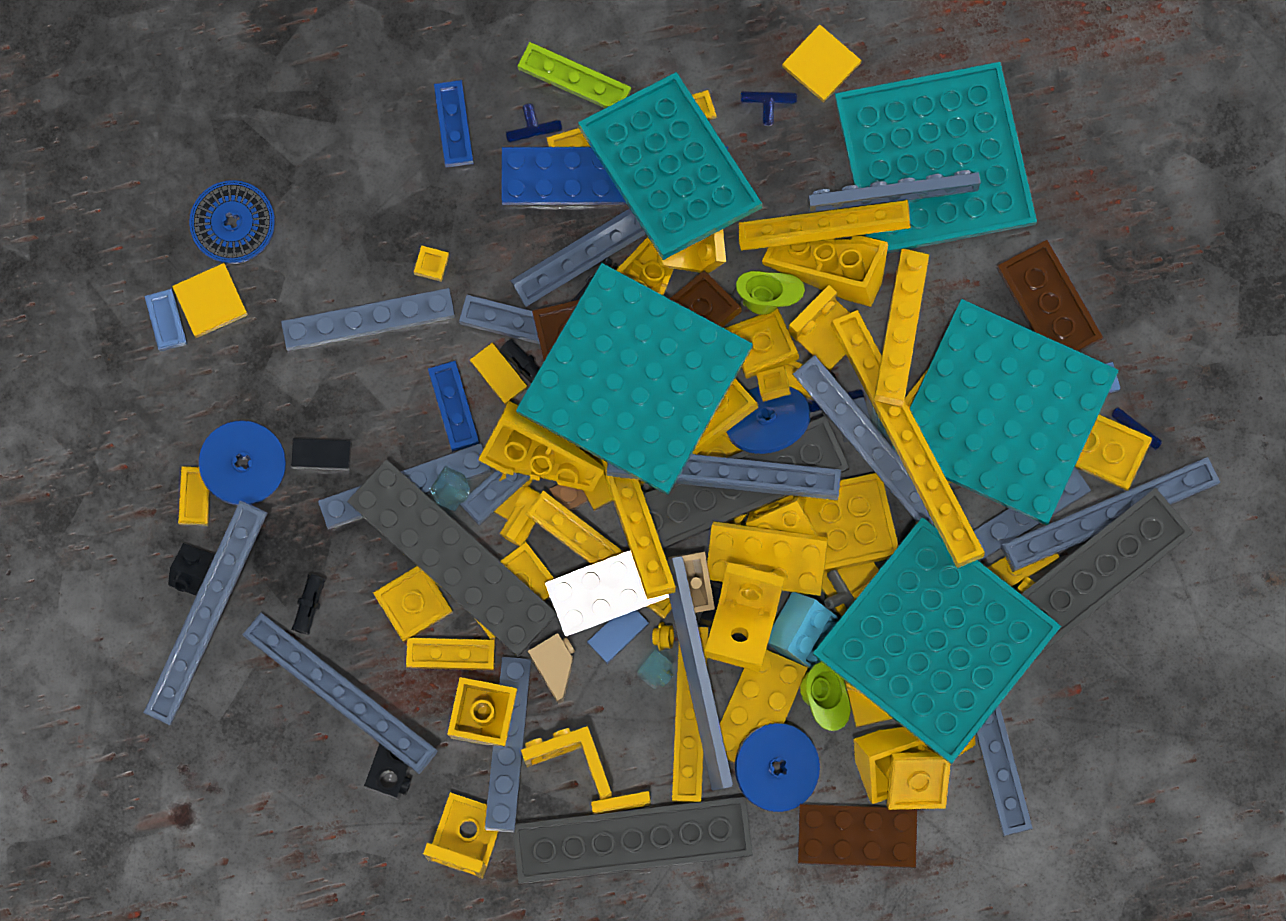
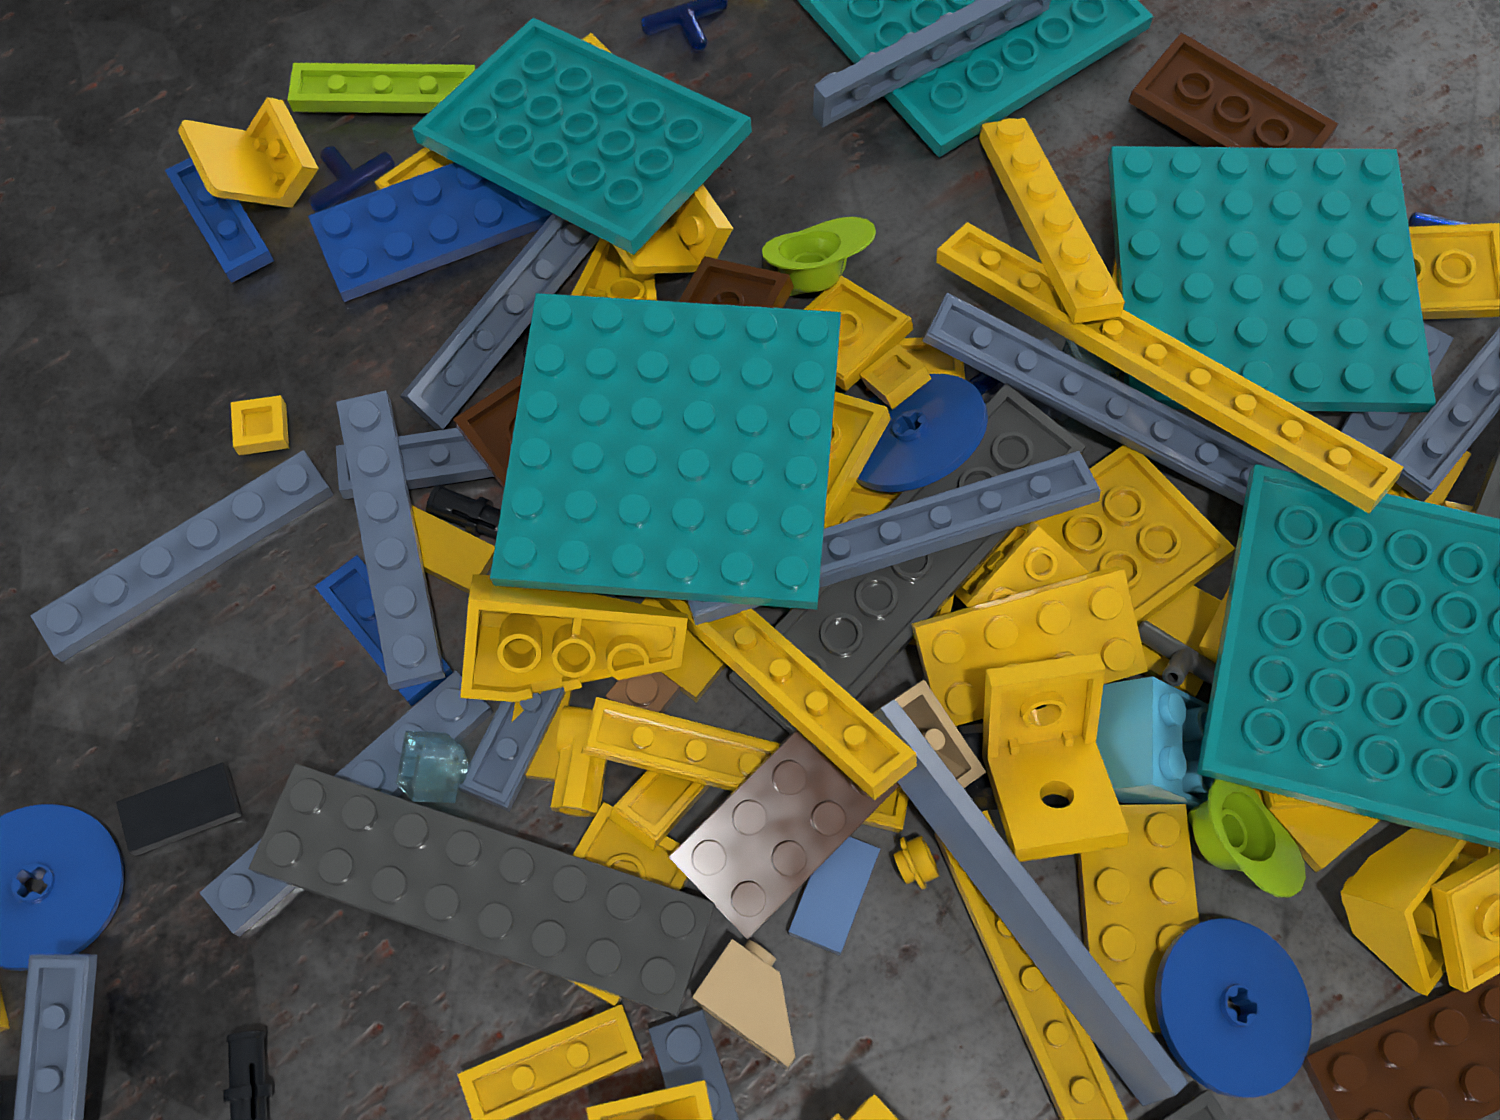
camera: 25 degrees left, 10 degrees down
yellow tile [373,566,453,643] -> none
clear light blue plate [637,649,674,690] -> none
yellow plate [739,200,911,251] -> none
yellow wedge [762,236,888,307] -> none
yellow bracket [788,285,850,370] -> none
none -> yellow bracket [178,97,319,208]
none -> sand blue plate [336,390,446,691]
none -> yellow tile [609,770,710,850]

